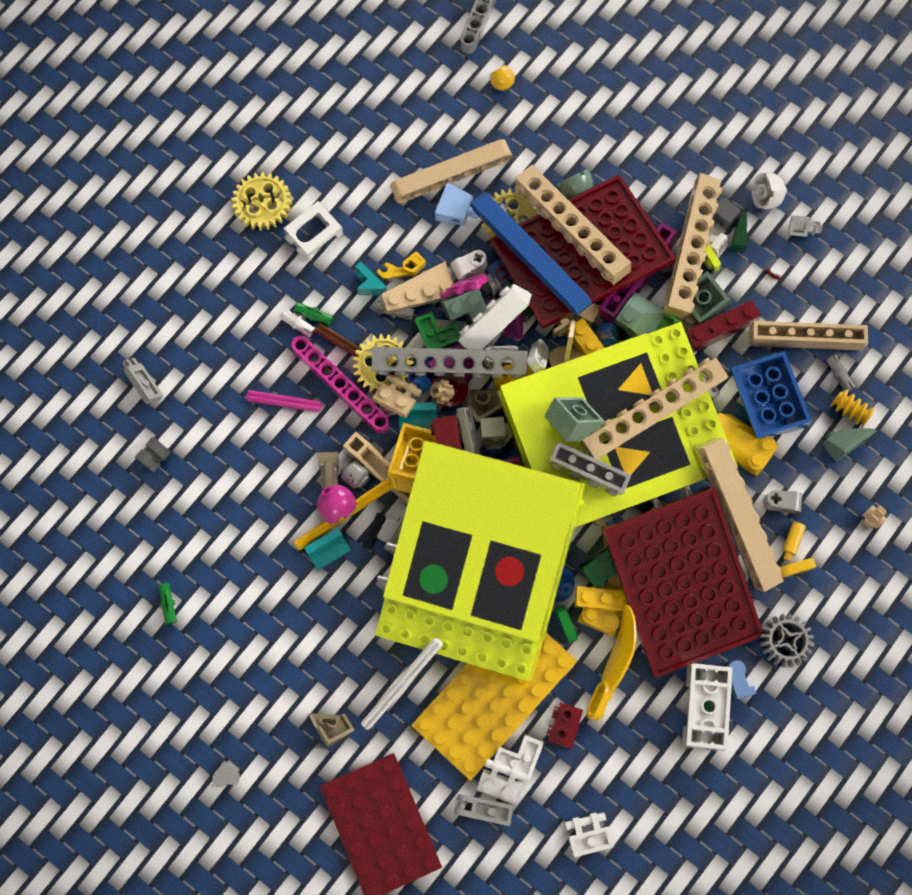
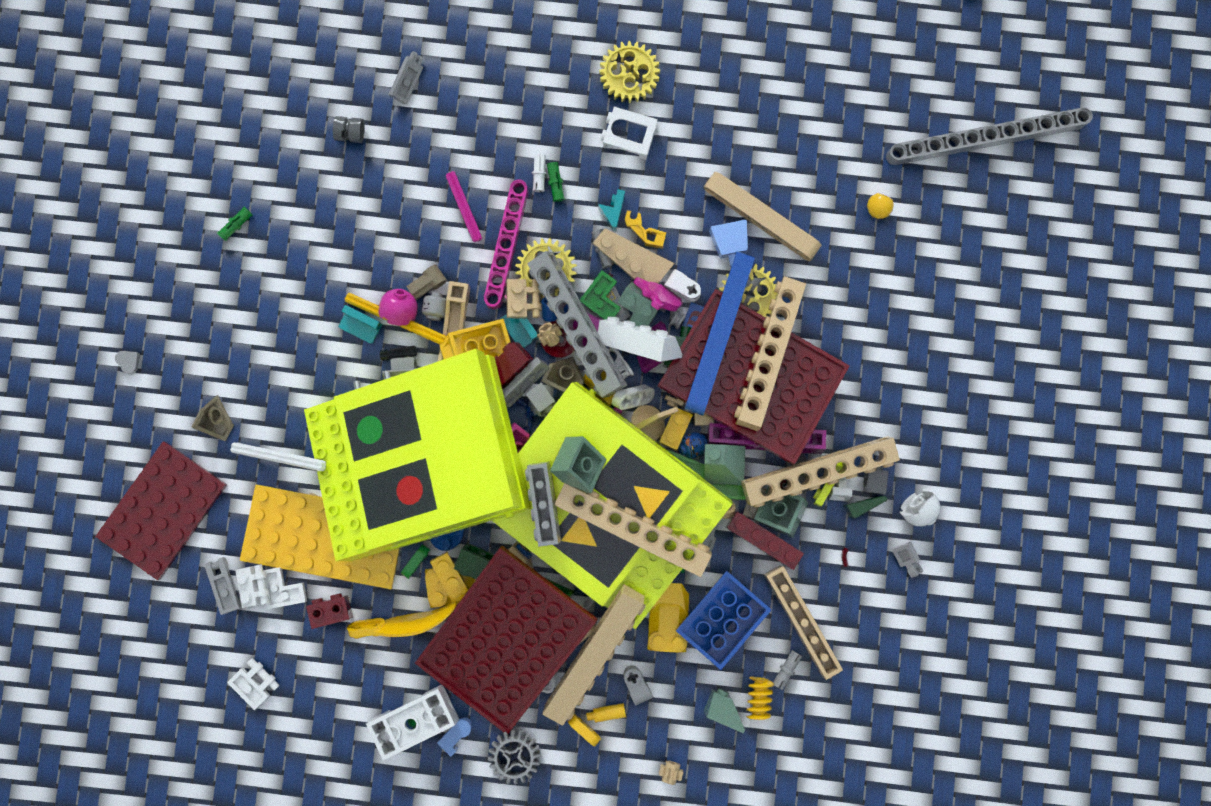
camera: 60 degrees right, 10 degrees up
reddish brown axle [315,323,362,357] -> none
sand green cylinder [555,169,593,199] -> none

